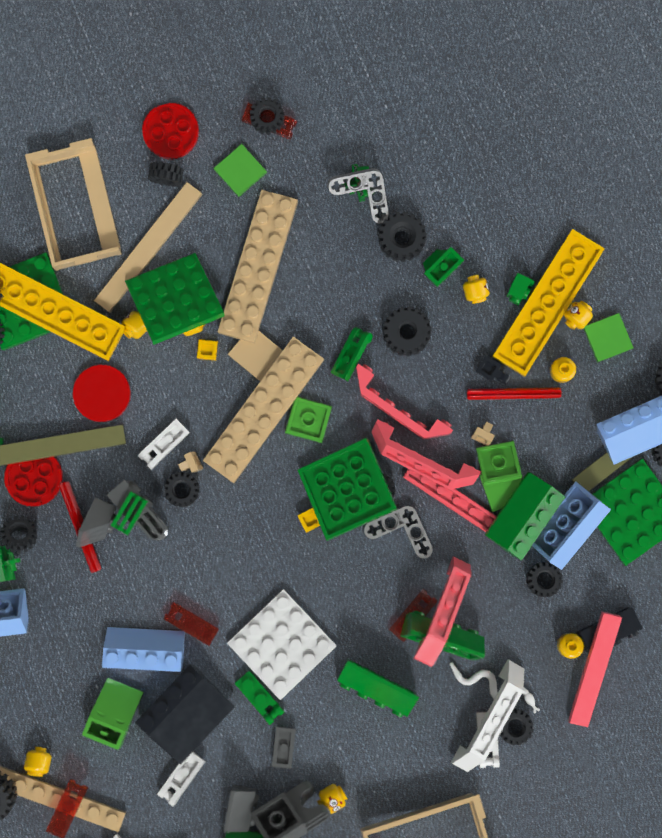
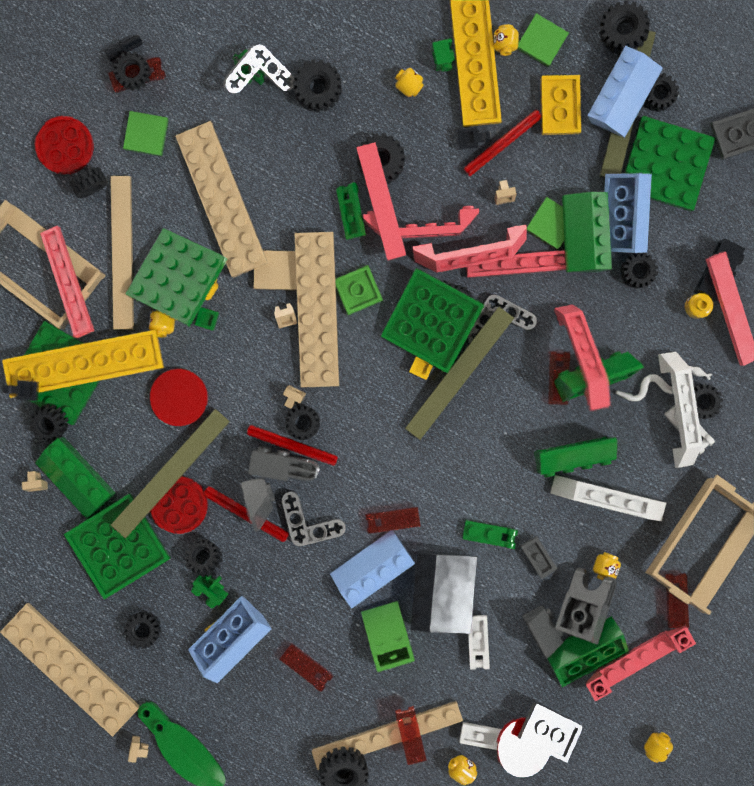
camera: 30 degrees left, 5 degrees up
yellow head [24,747,52,777] -> none
green tile [110,491,148,535] -> none
white plate [138,419,190,470] -> none
yellow tile [197,339,218,361] -> none
white plate [227,589,337,700] -> none
green slope [423,247,464,287] -> none
bright green tile [476,441,522,486] -> none
yellow head [550,357,576,383] -> none
none -> coral tile [40,226,94,338]
none -> black axle [104,34,143,62]
none -> green plate [195,307,220,331]
none -> red axle [247,425,338,466]
none -> tan tile [274,303,298,329]
none -> clear red plate [279,643,334,692]
none -> light grey beam [282,491,346,546]
none -> coral tile [357,143,406,261]
none -> olive tile [405,307,514,440]
none -> yellow plate [541,75,581,135]
none -> white slope [550,475,666,521]

